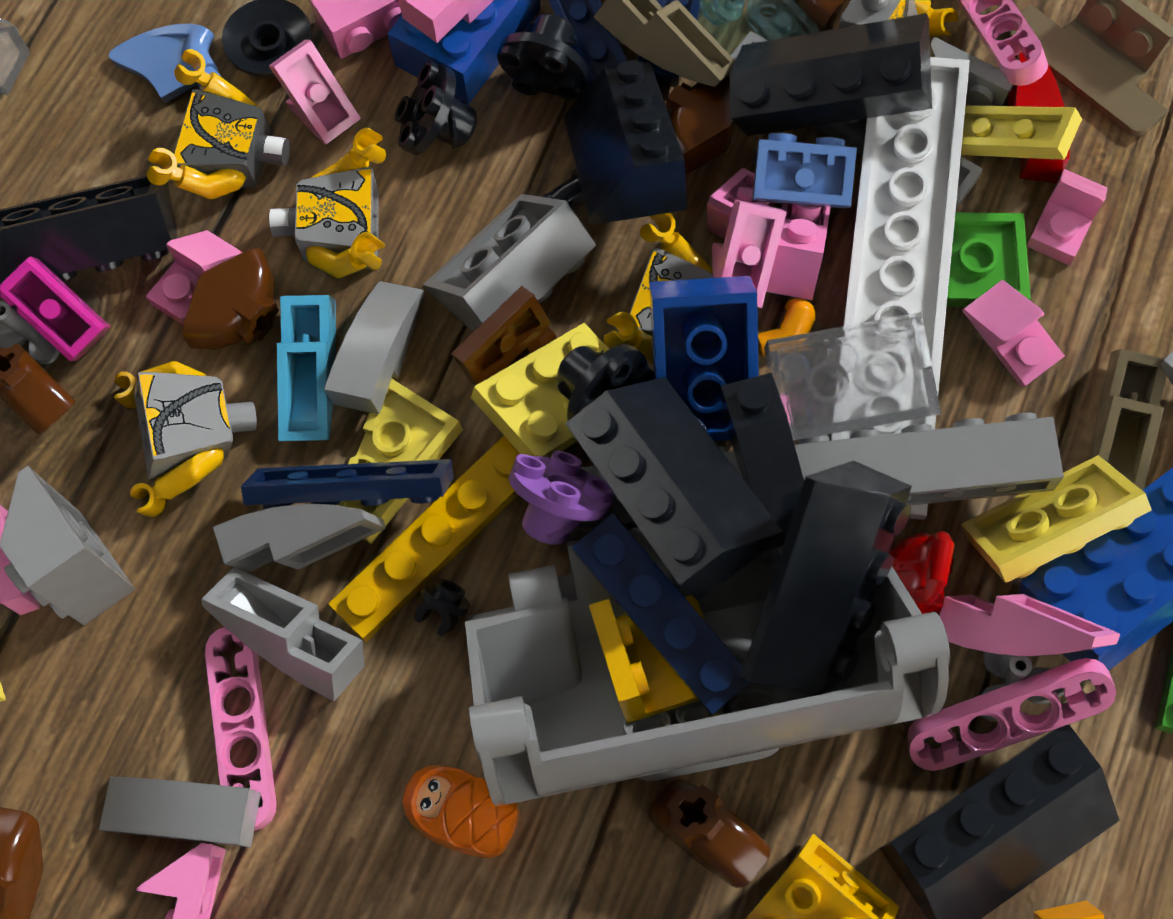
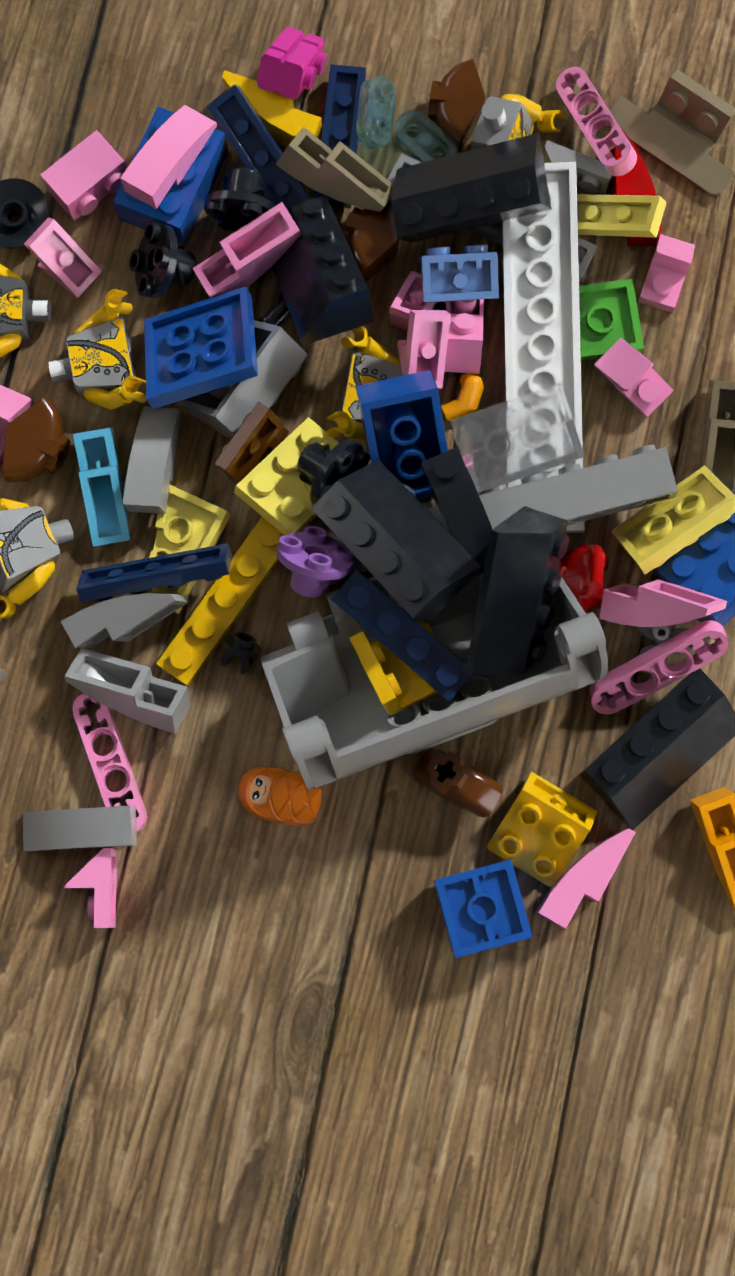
camera: 10 degrees left, 10 degrees up
none -> blue plate [144,286,258,409]
none -> bright pink slope [193,202,302,298]

